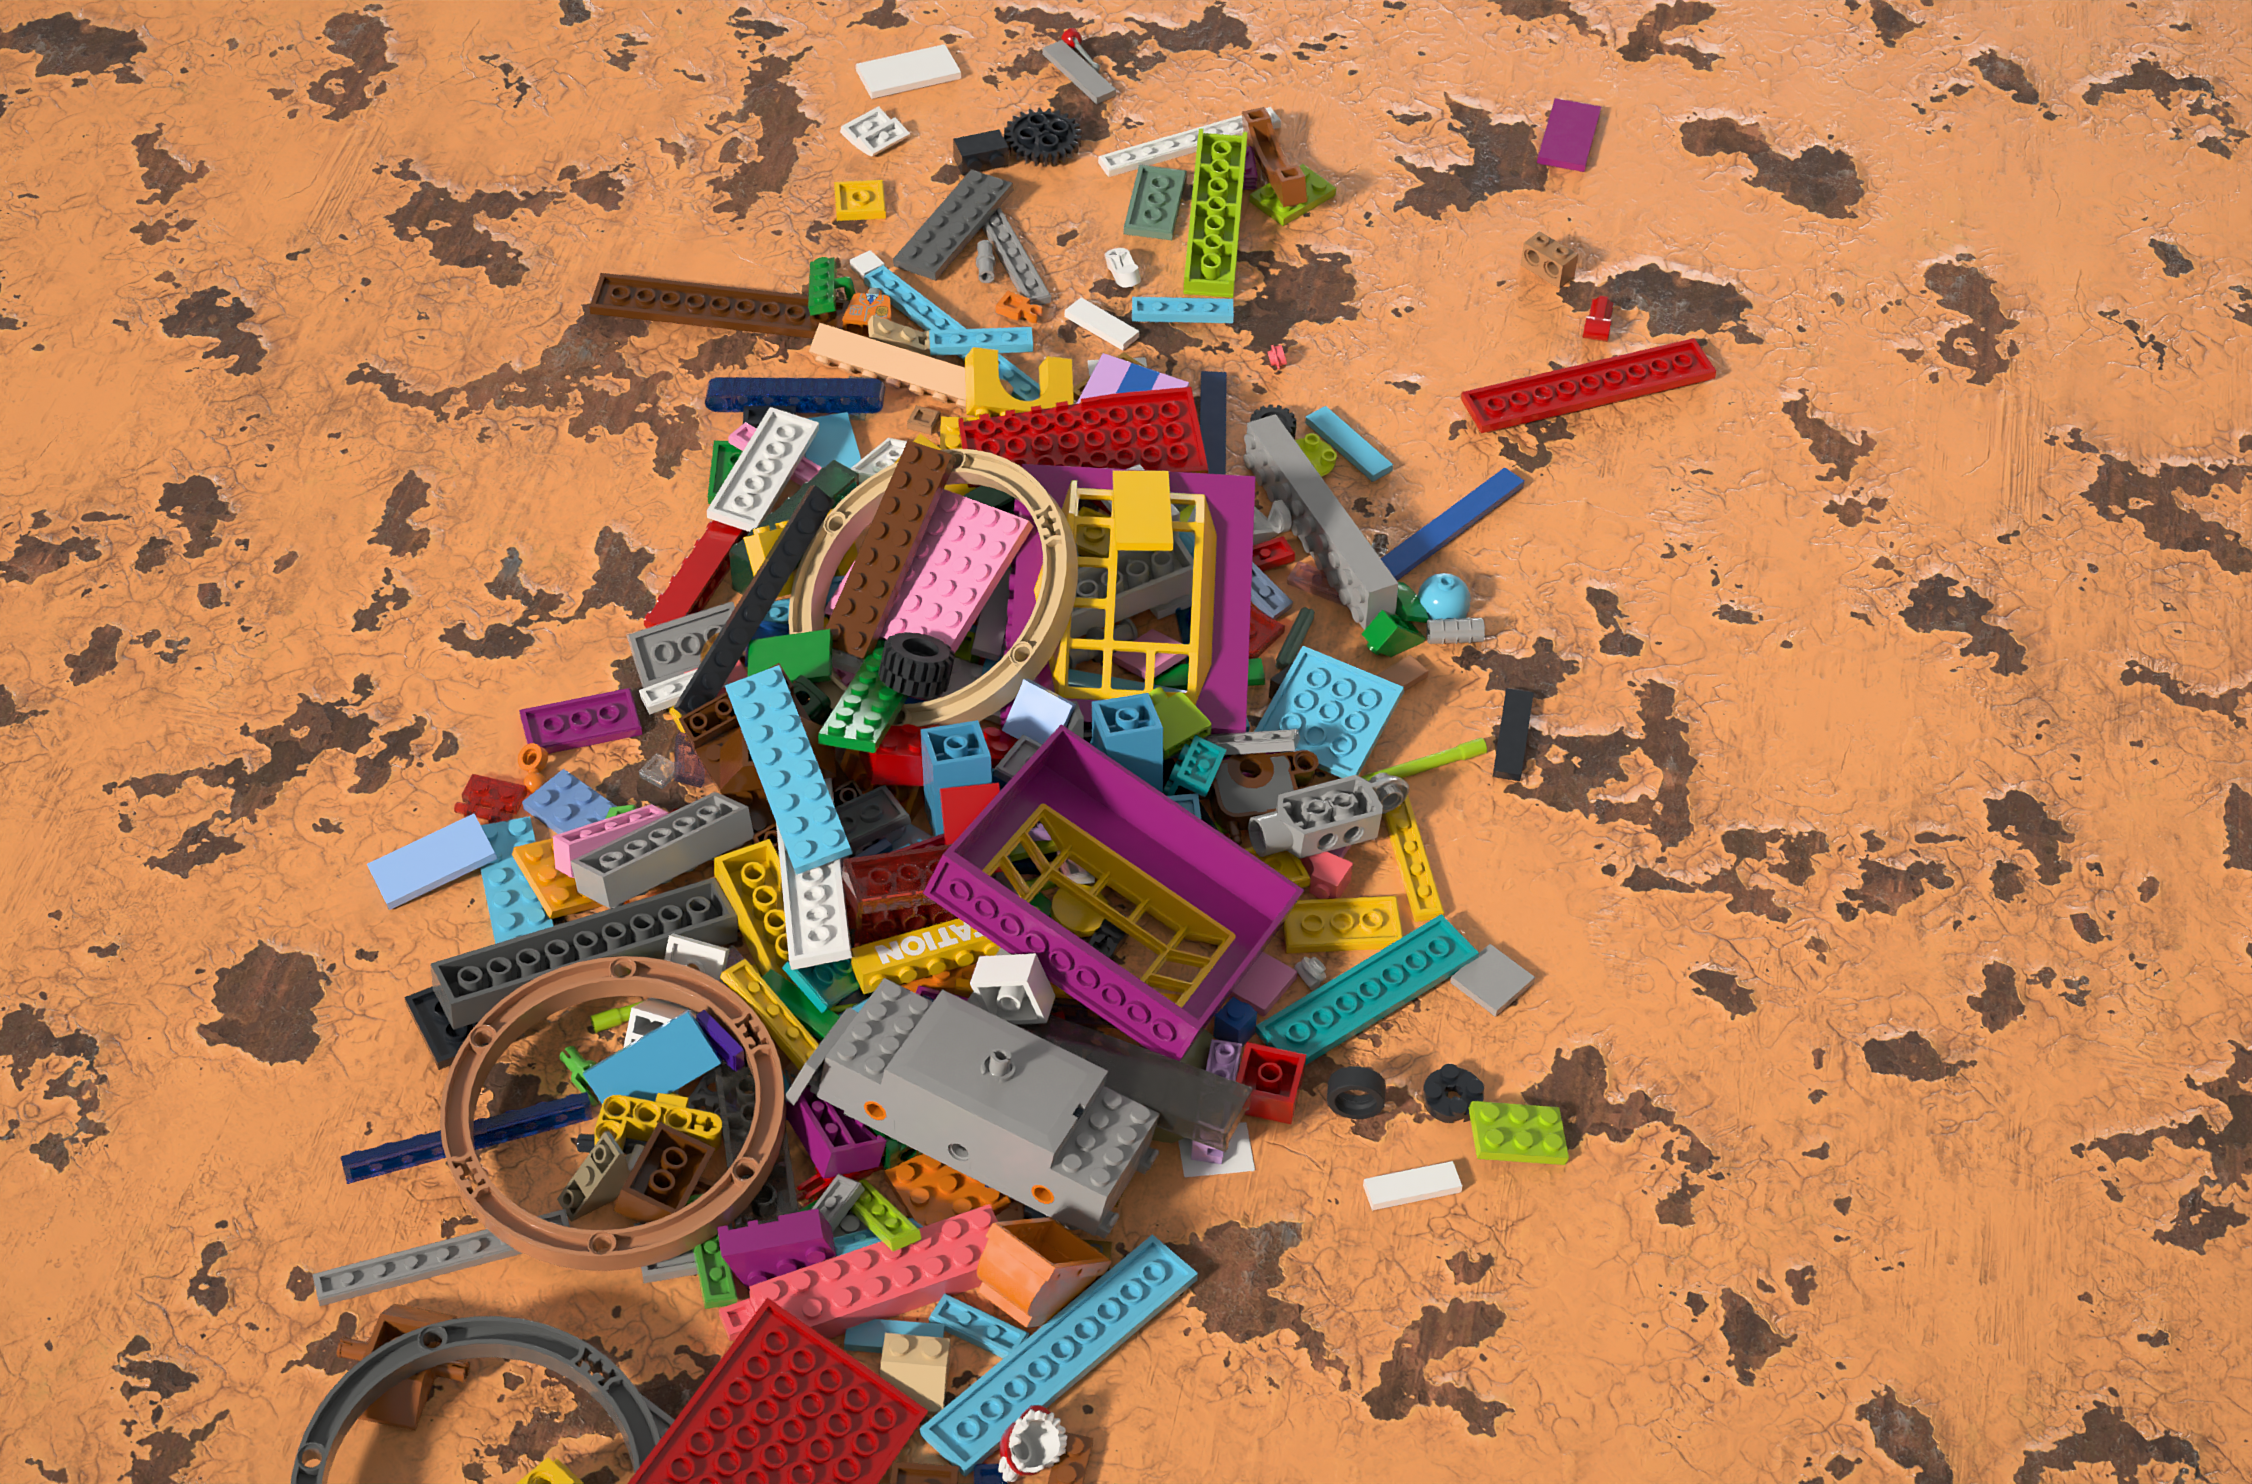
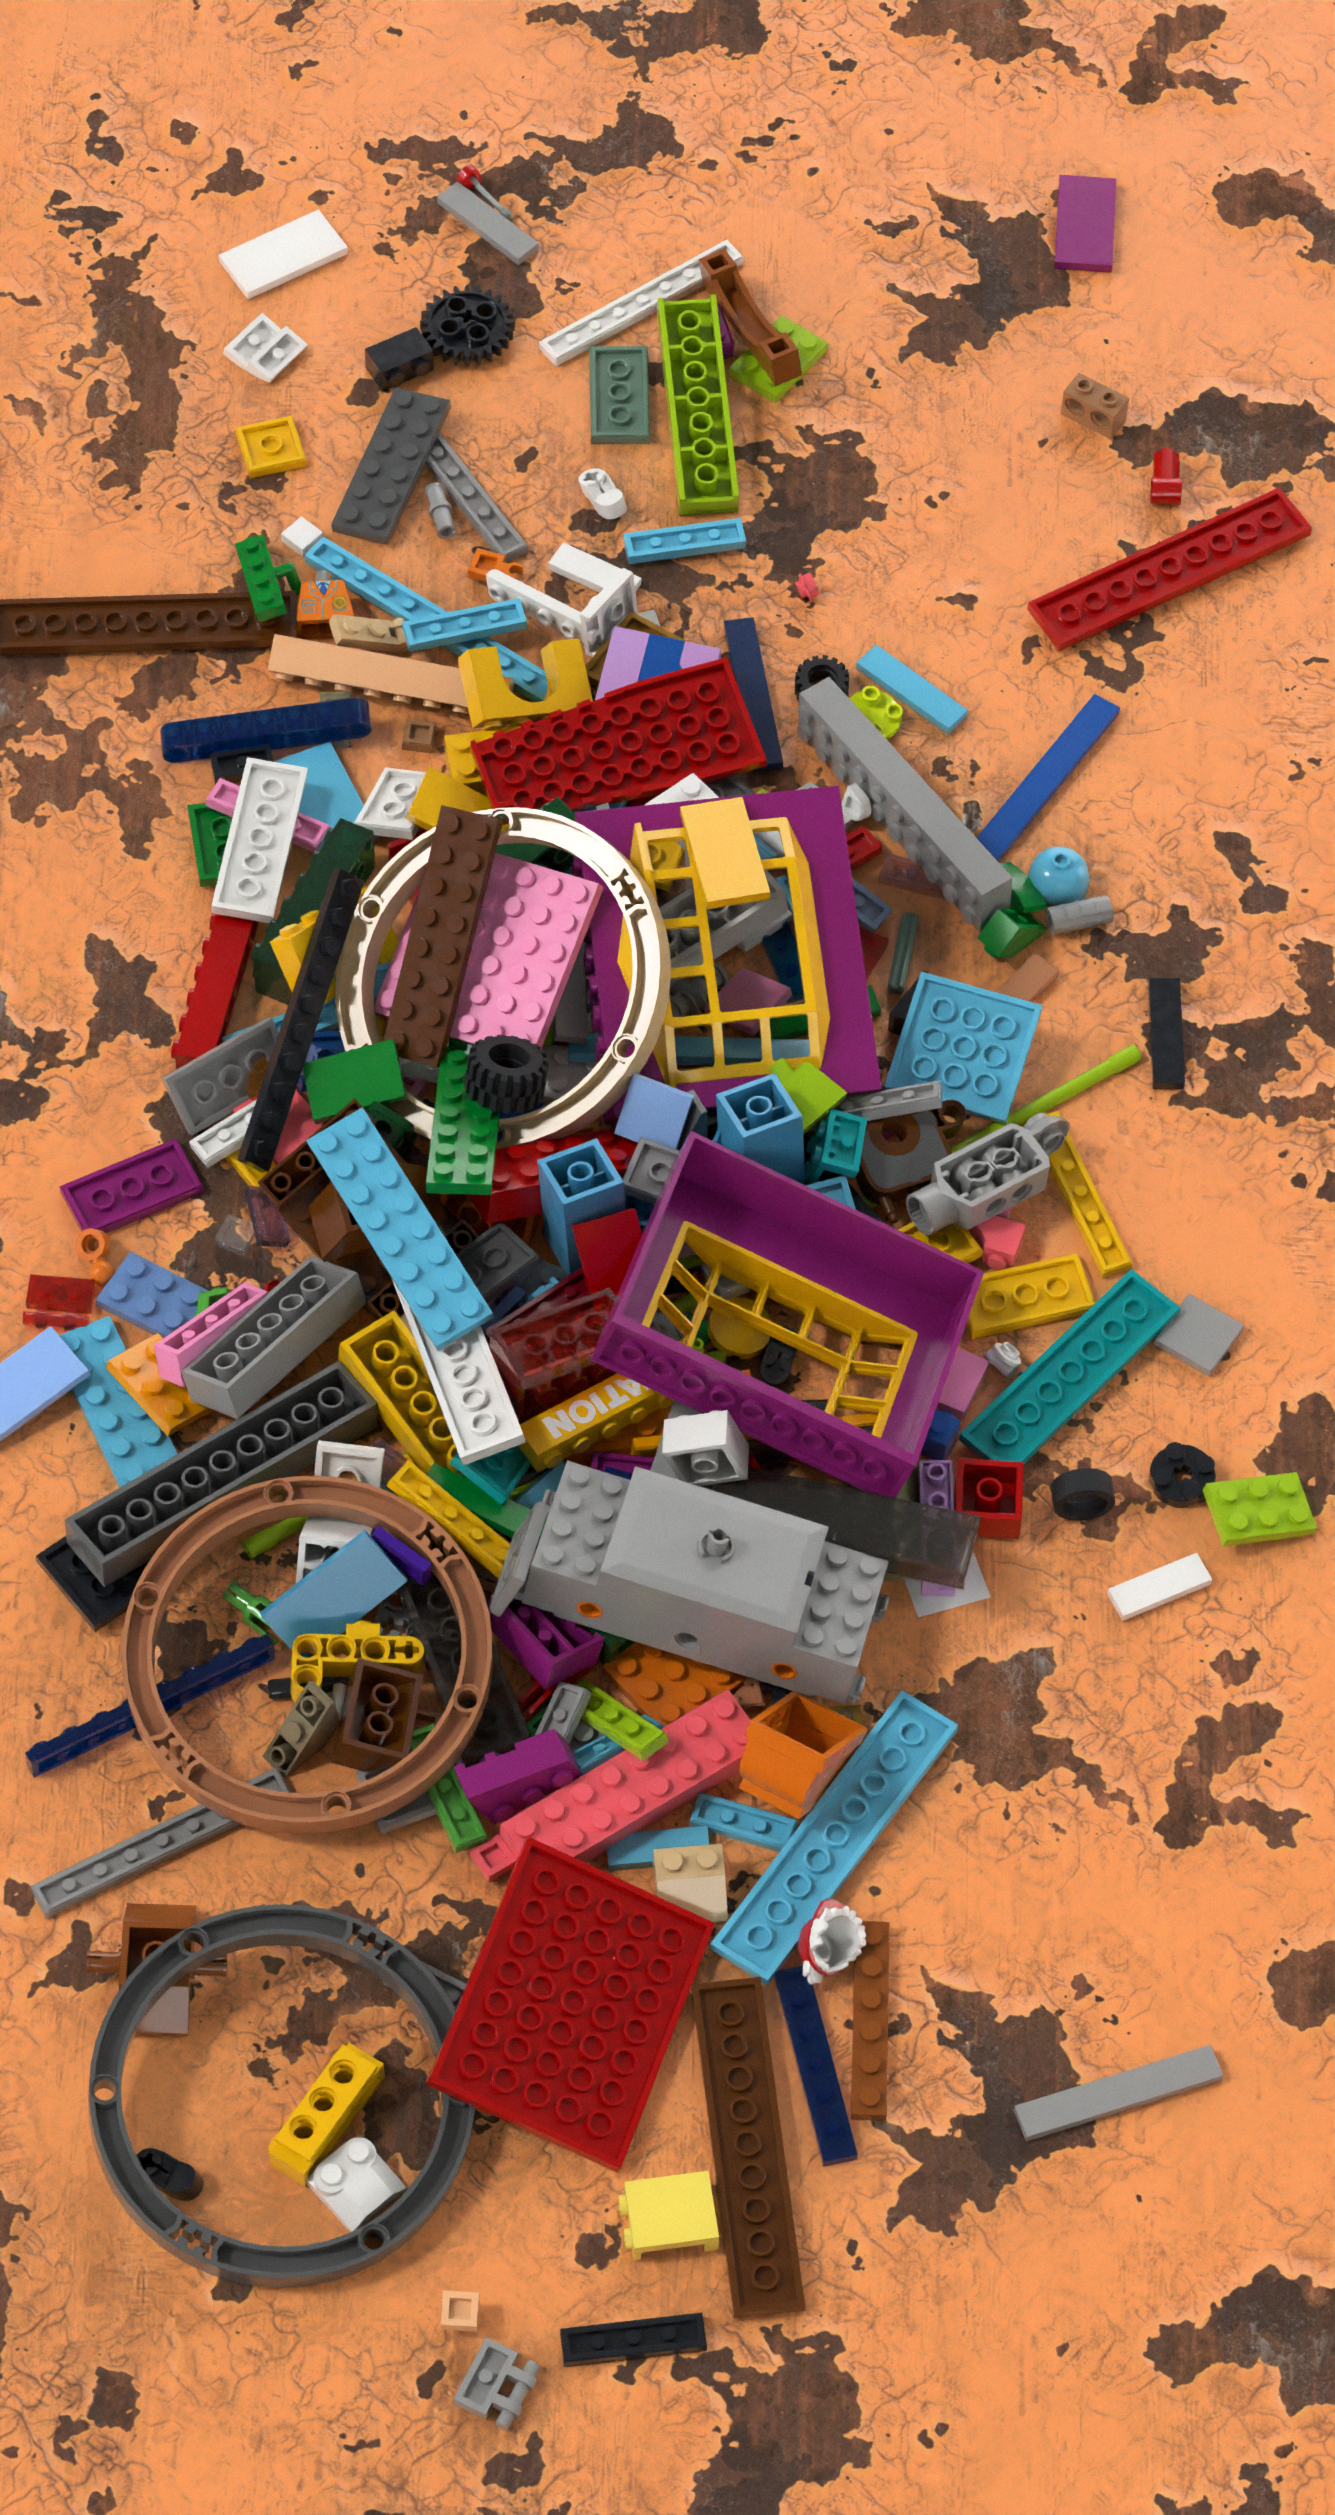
camera: 10 degrees left, 10 degrees up
none -> white bracket [486,568,638,657]

